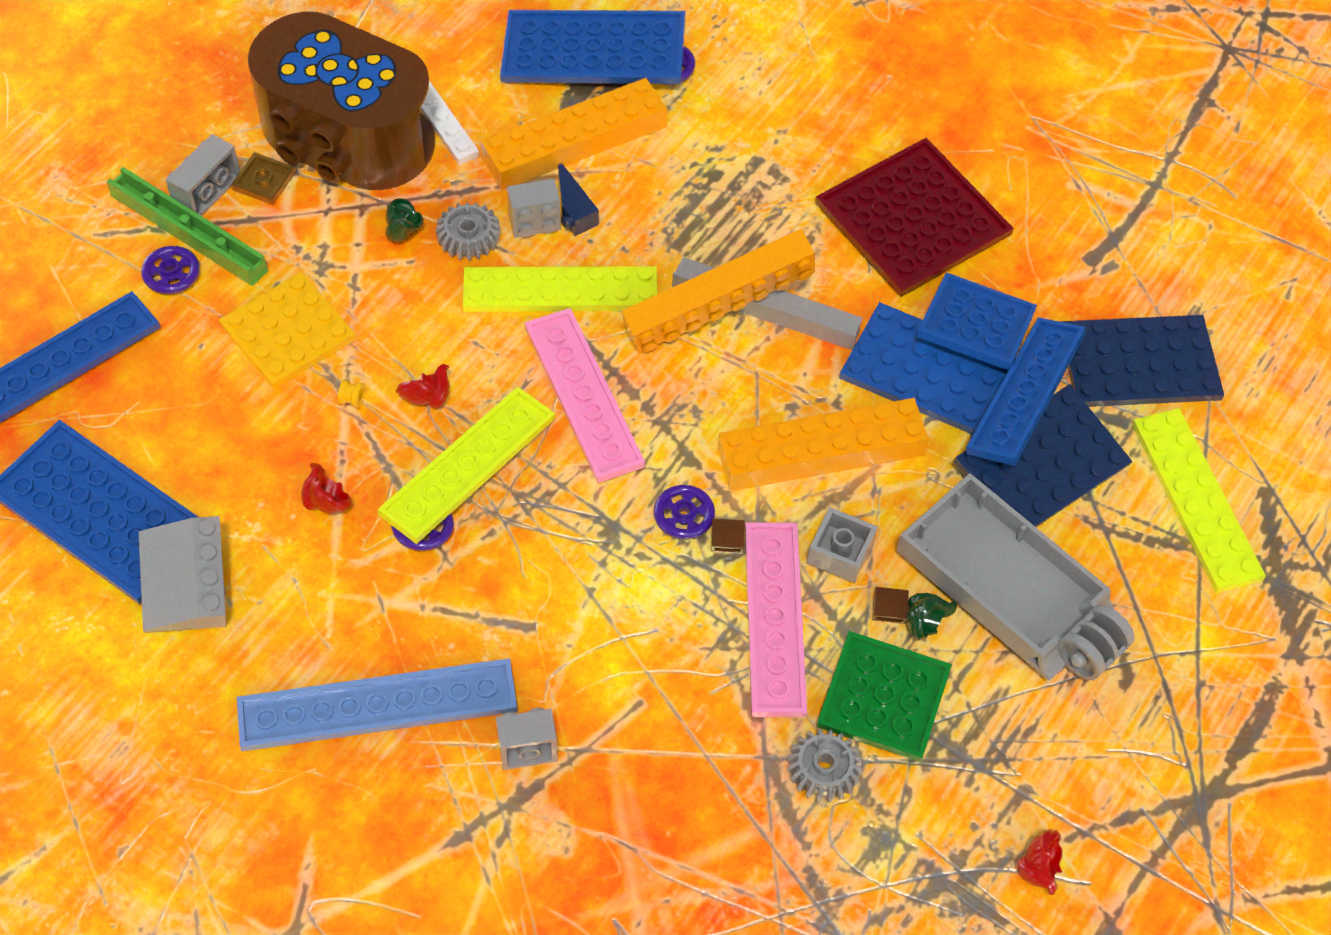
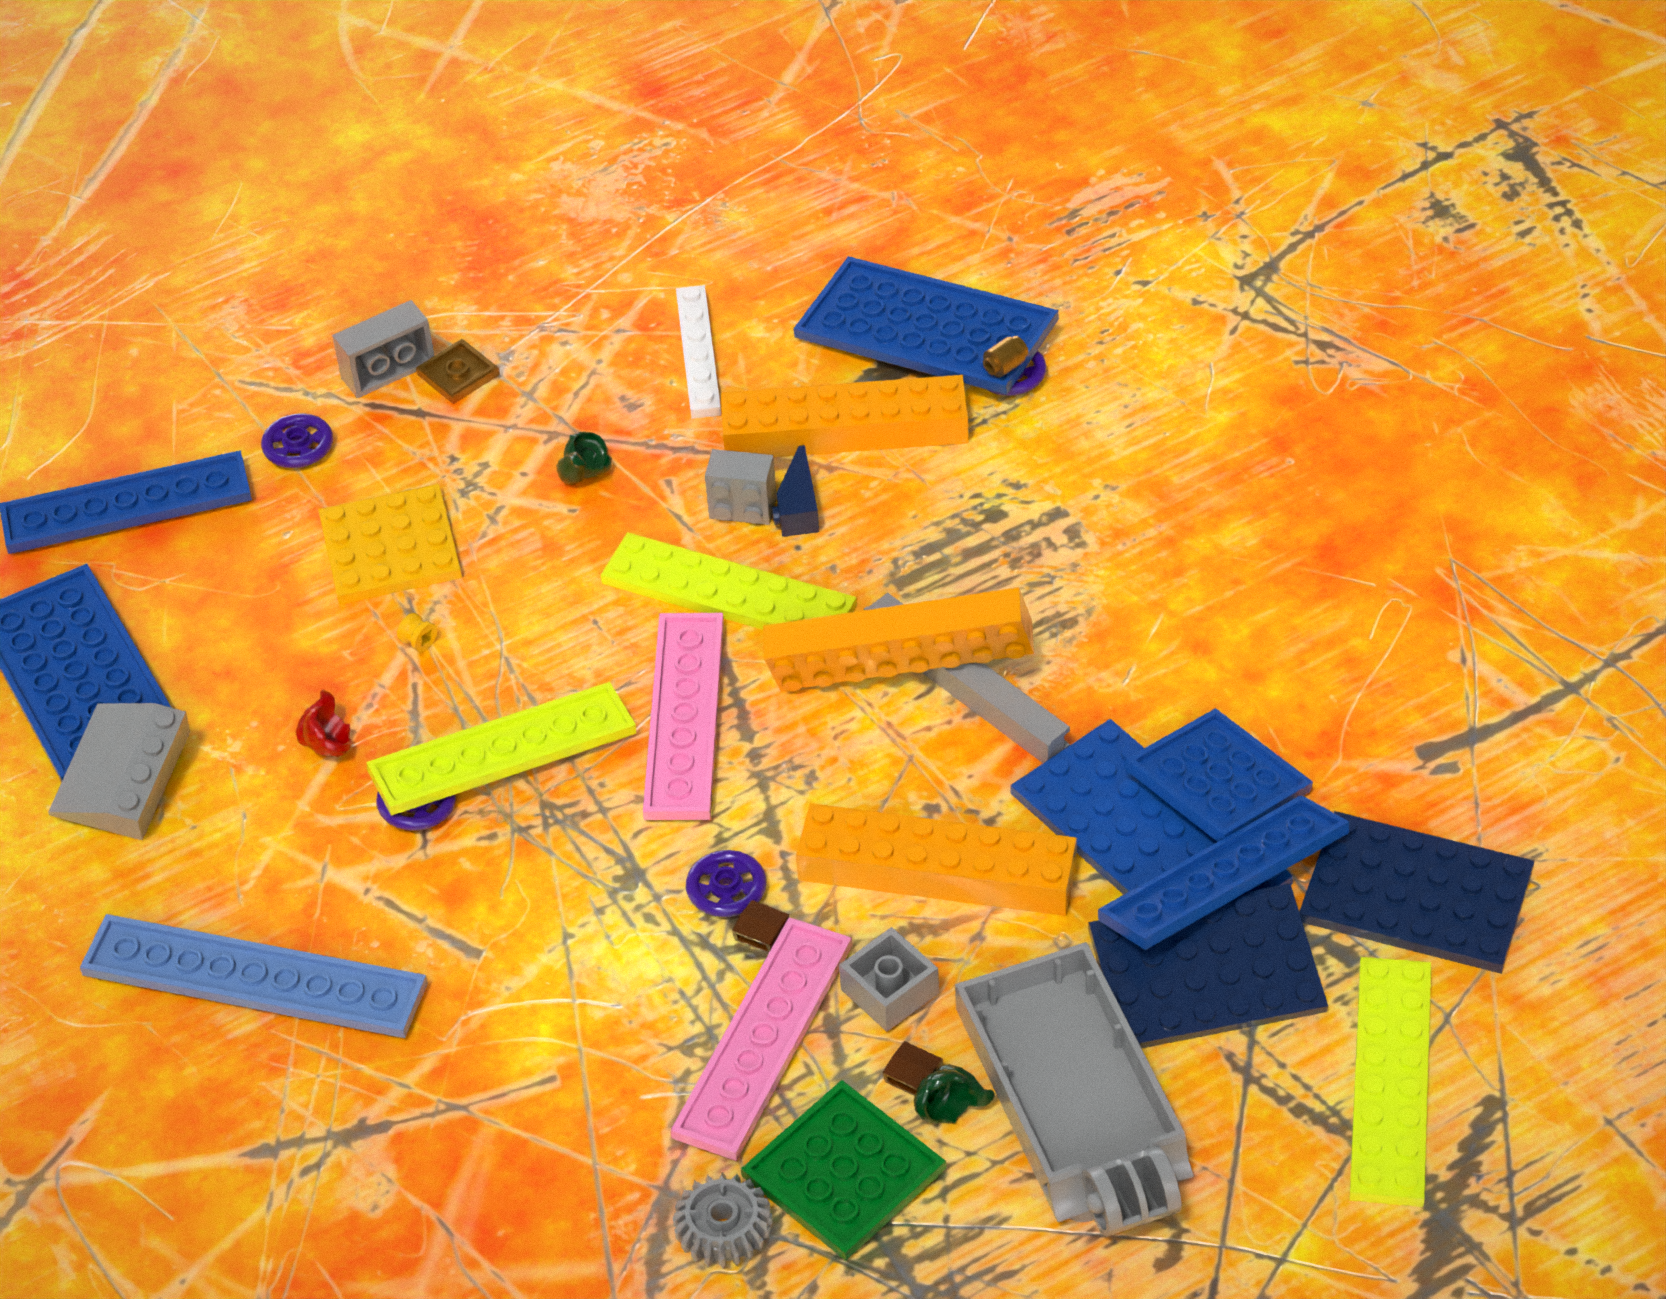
camera: 30 degrees right, 10 degrees down
bright green tile [107,167,269,287] -> none
reddish brown brick [248,11,436,190] -> none
red hair [396,364,450,409] -> none
light grey gear [436,201,501,261] -> none
light grey brick [496,708,558,770] -> none
dark red plate [815,137,1014,297] -> none
none -> pearl gold brick [983,336,1028,378]

